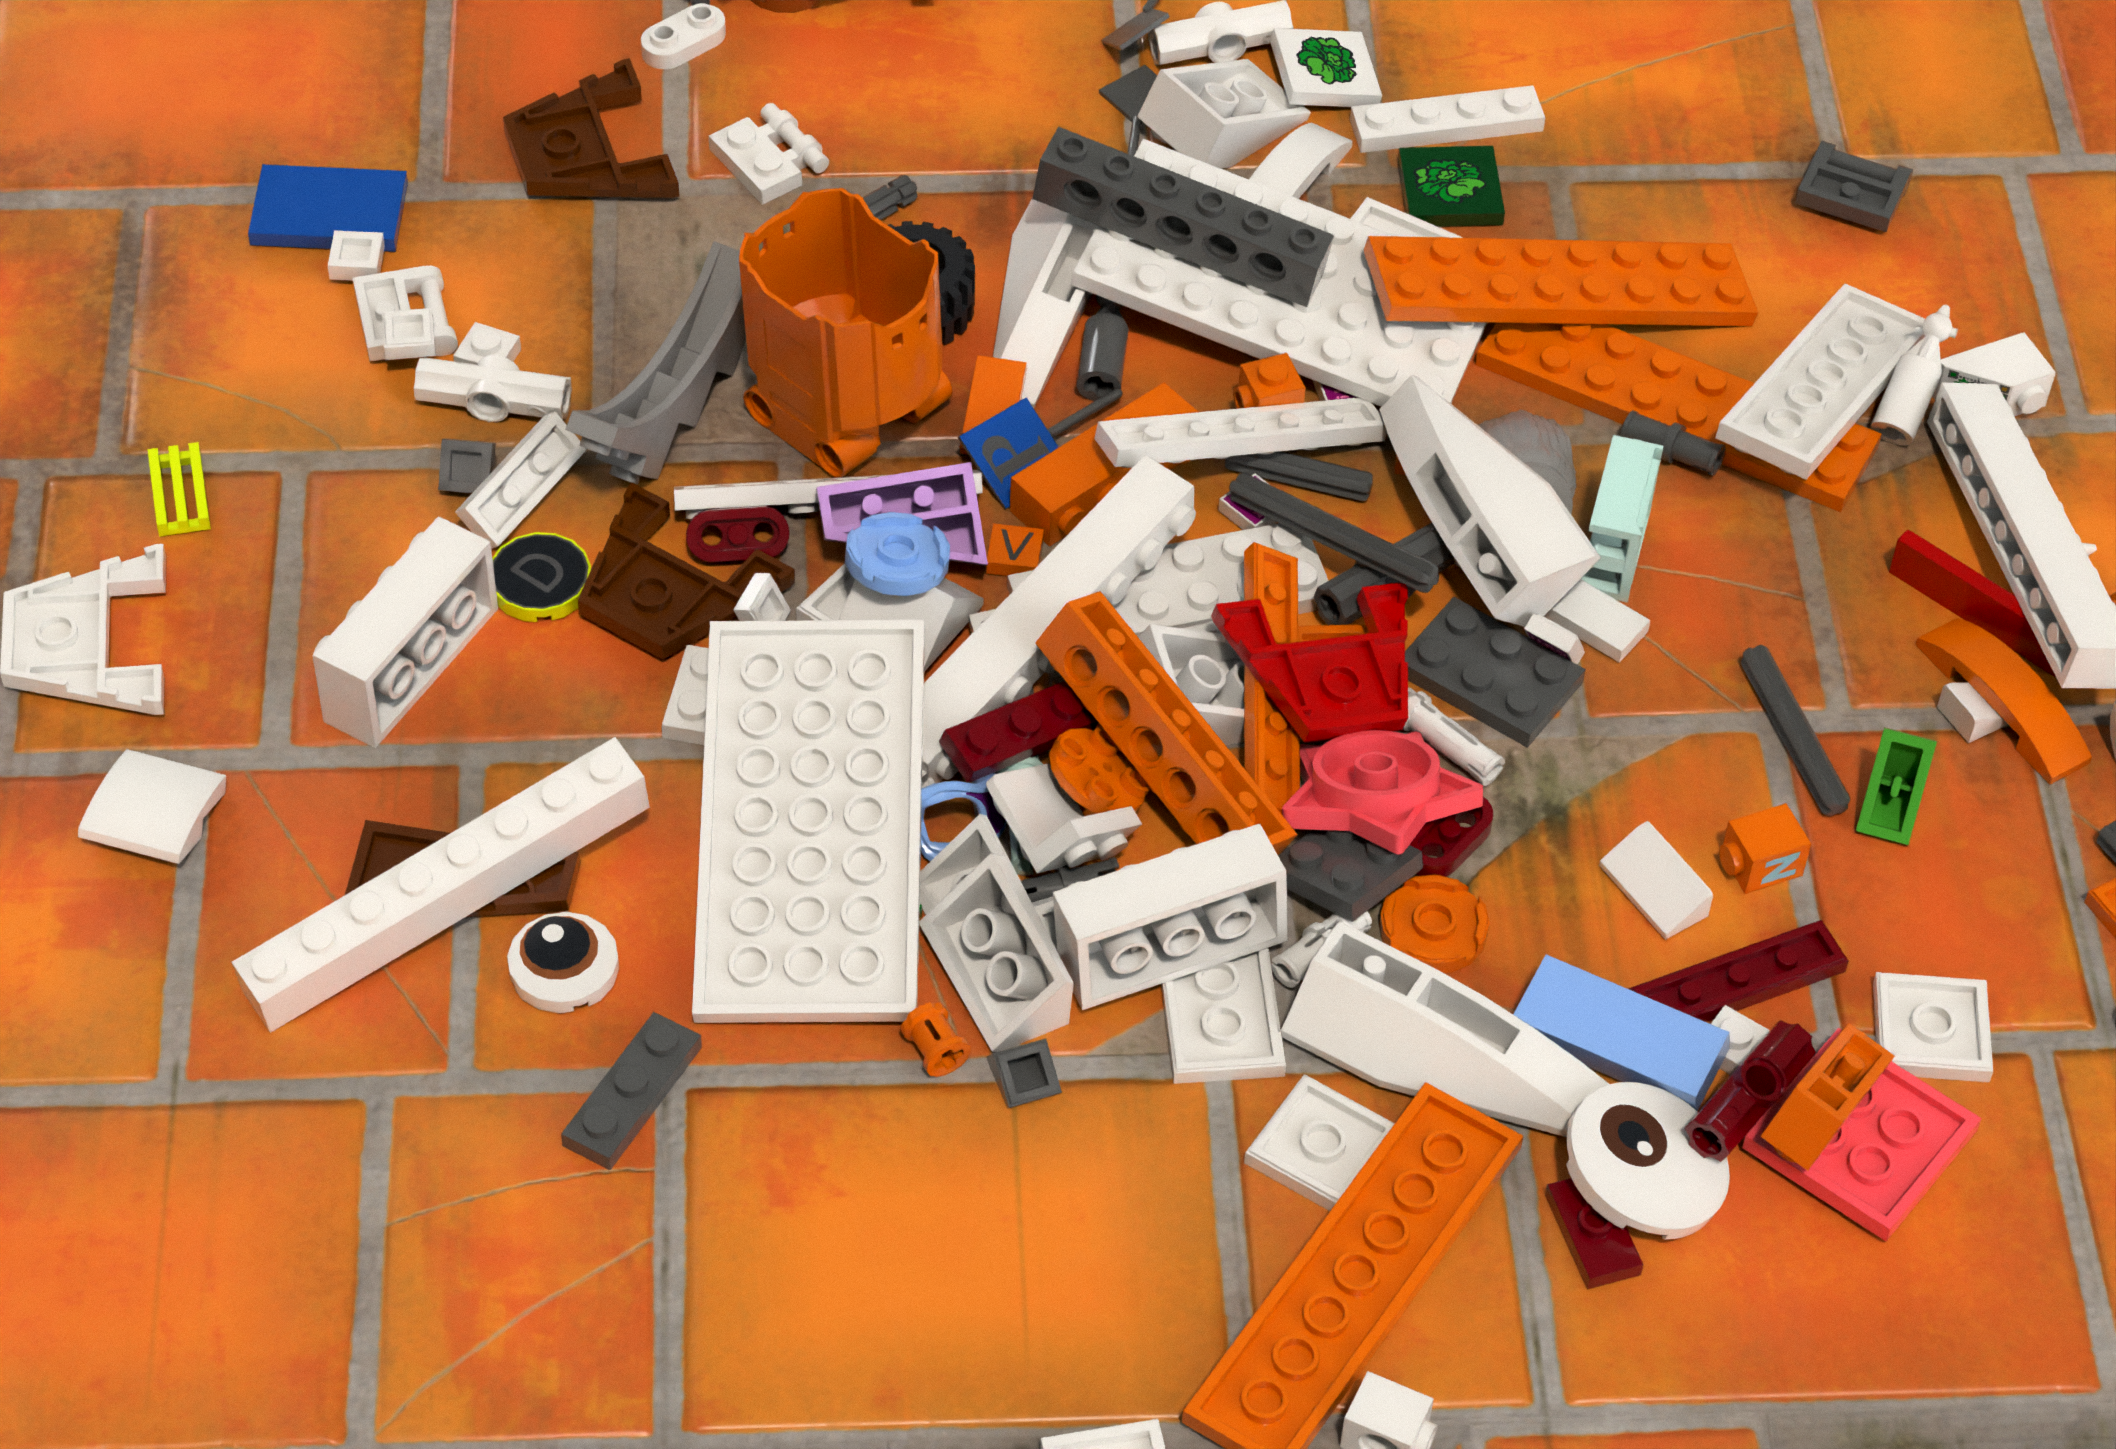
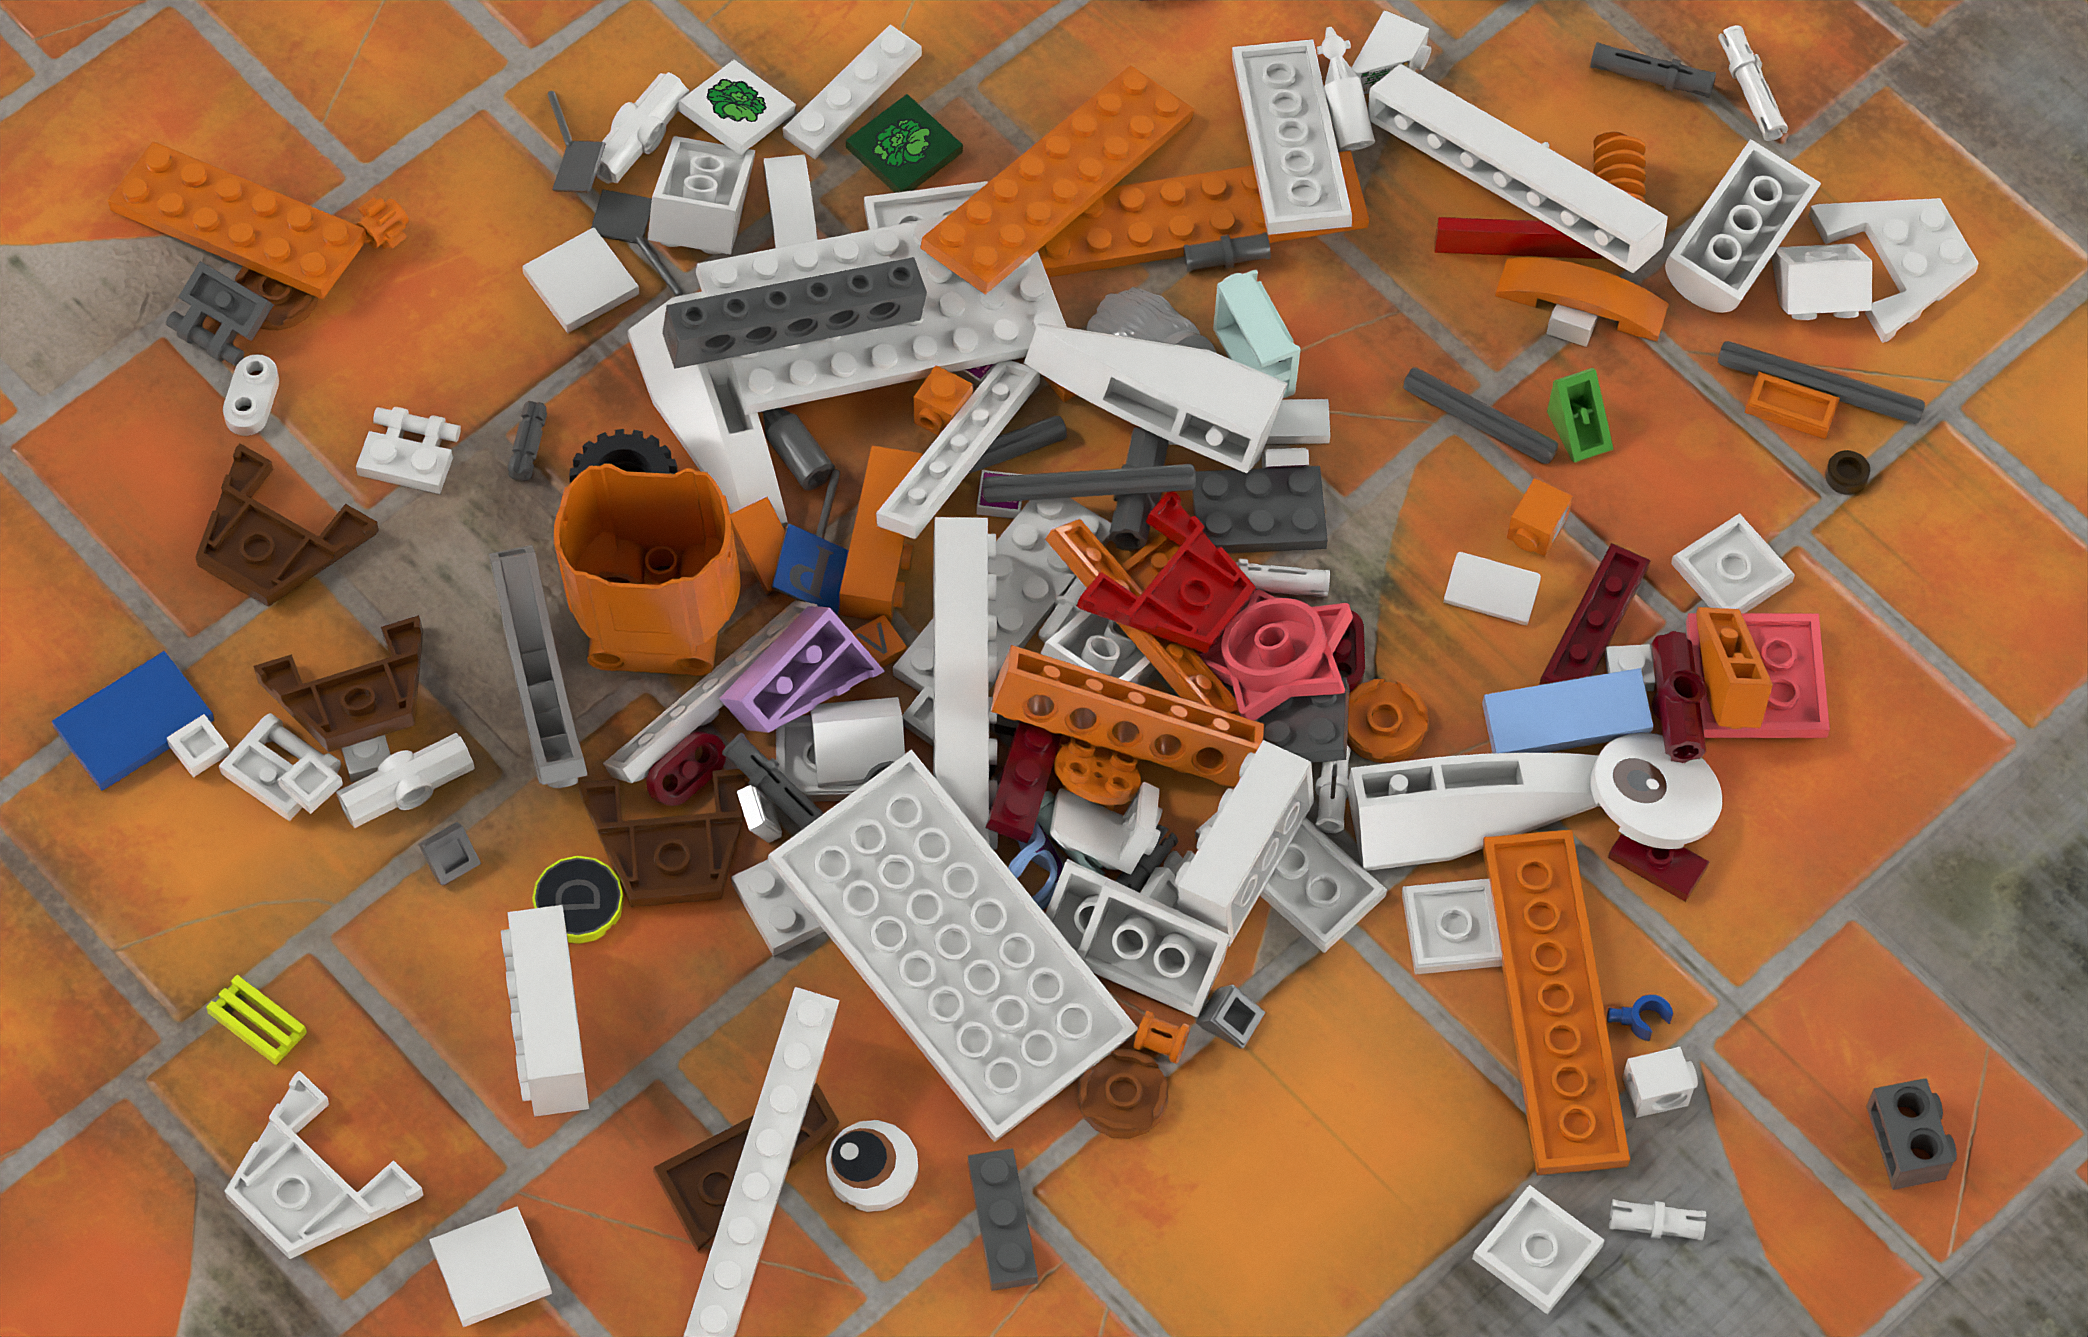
camera: 40 degrees left, 10 degrees up
white plate [455,411,587,549] -> none
light blue tile [845,512,950,596] -> none
none -> reddish brown wing [253,615,423,752]
none -> white tile [522,227,639,333]
none -> dark grey pin [722,733,824,830]
none -> dark orange tile [1077,1049,1169,1139]
none -> blue piece [1607,995,1673,1041]

